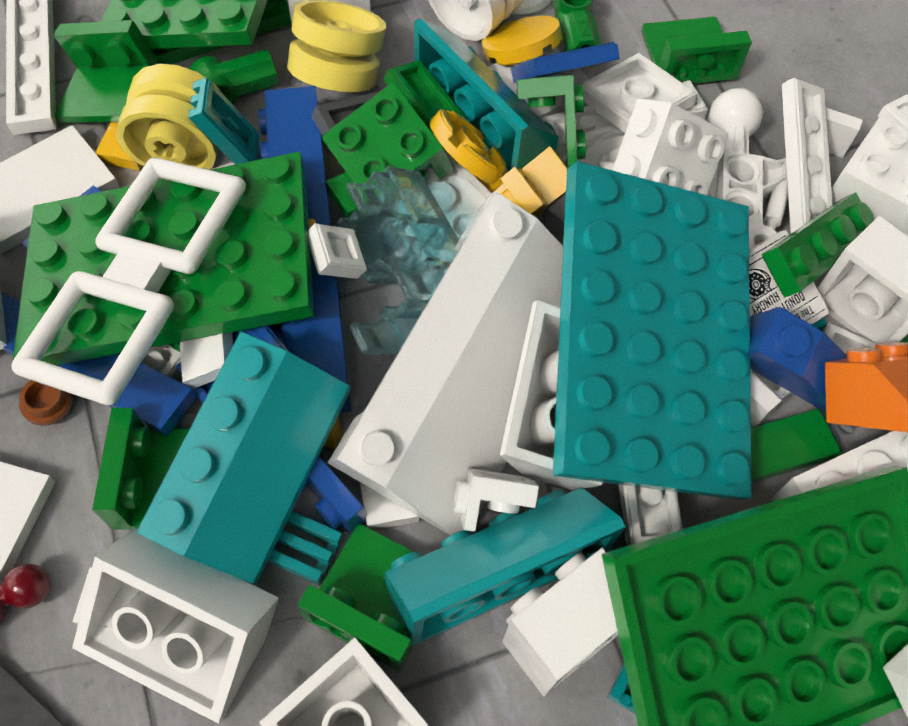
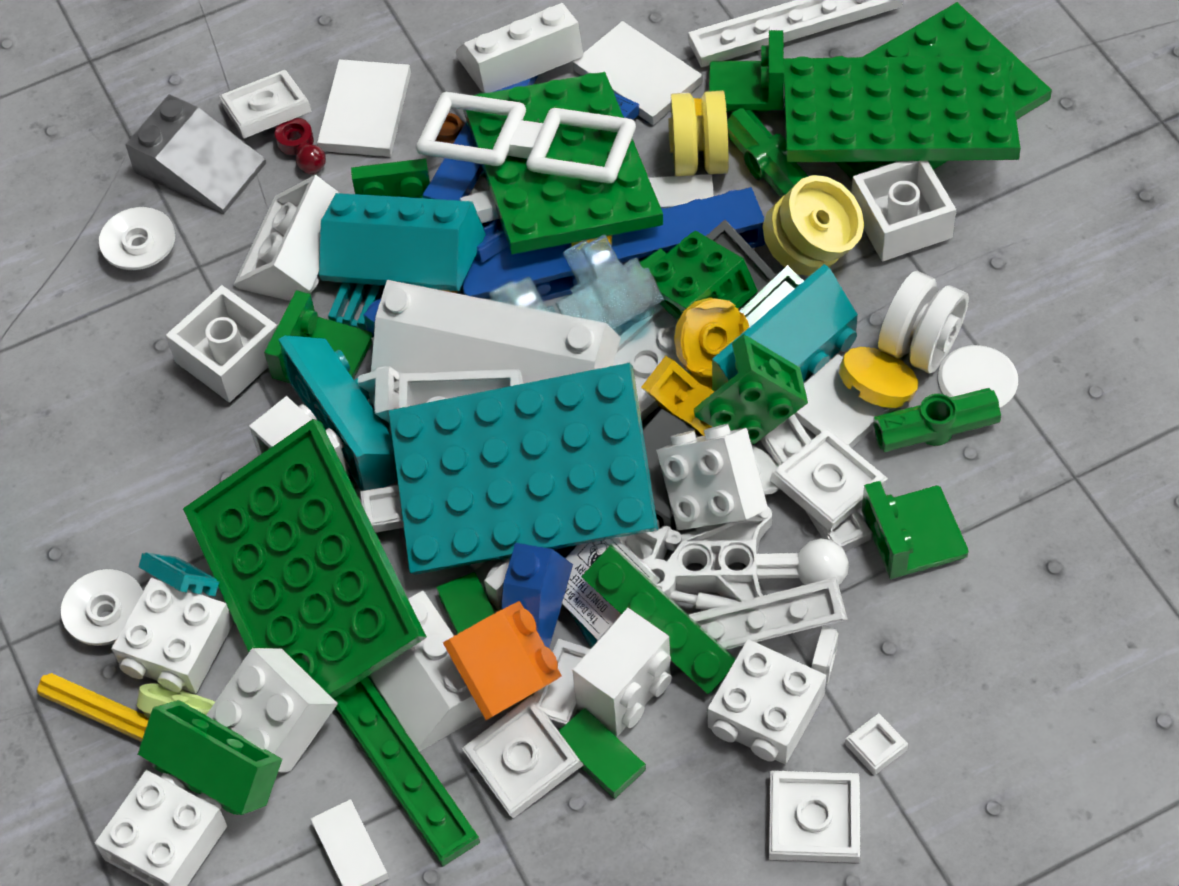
camera: 90 degrees right, 5 degrees down
teal tile [188,77,260,164] -> none
white tile [307,223,367,279] -> none
blue tile [511,42,620,83] -> none

